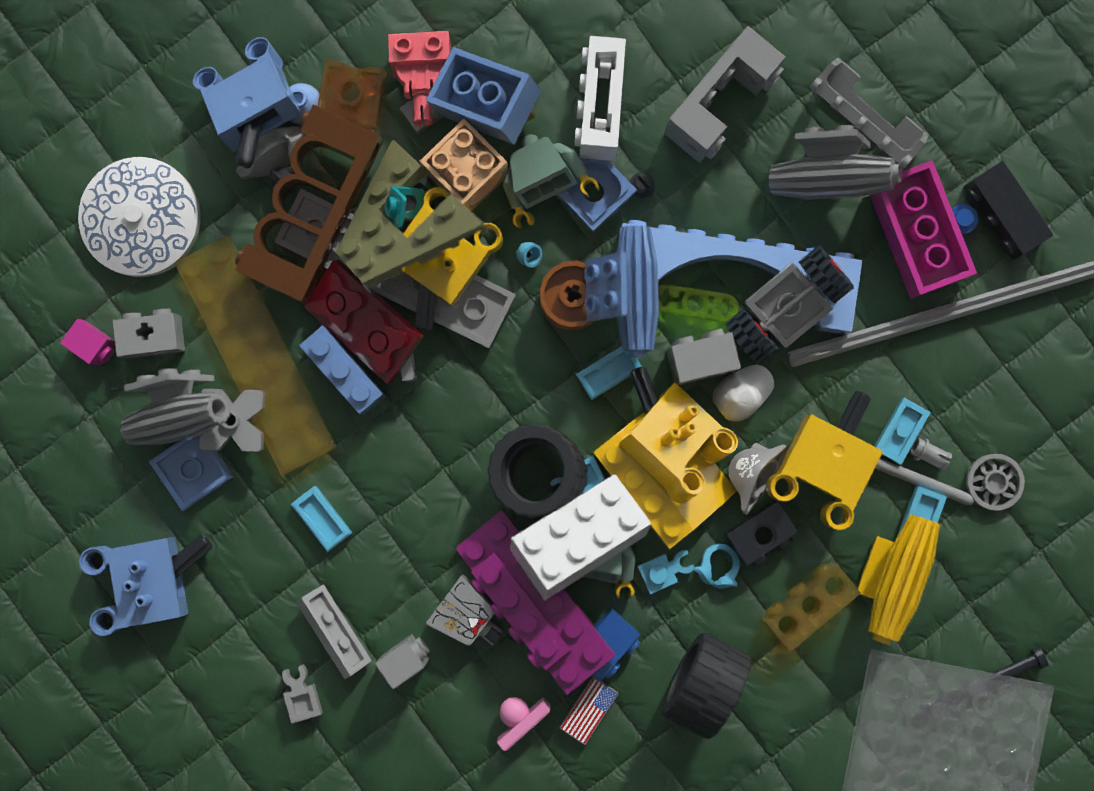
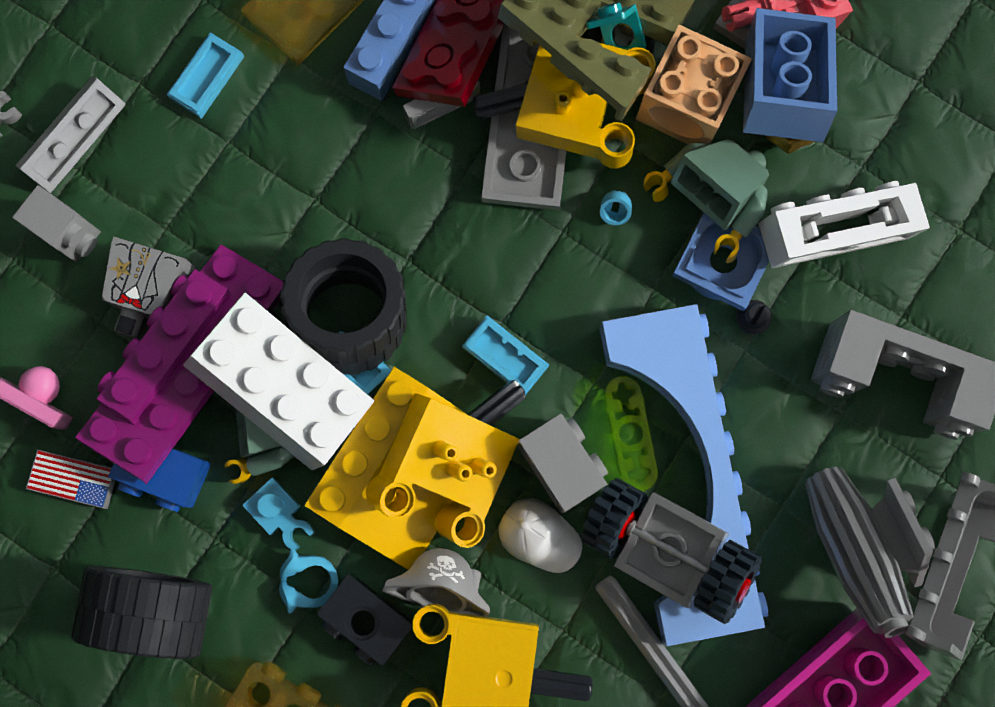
camera: 70 degrees right, 5 degrees down
dark orange wheel [540,261,595,331] -> none
medium blue plate [584,225,659,358] -> none

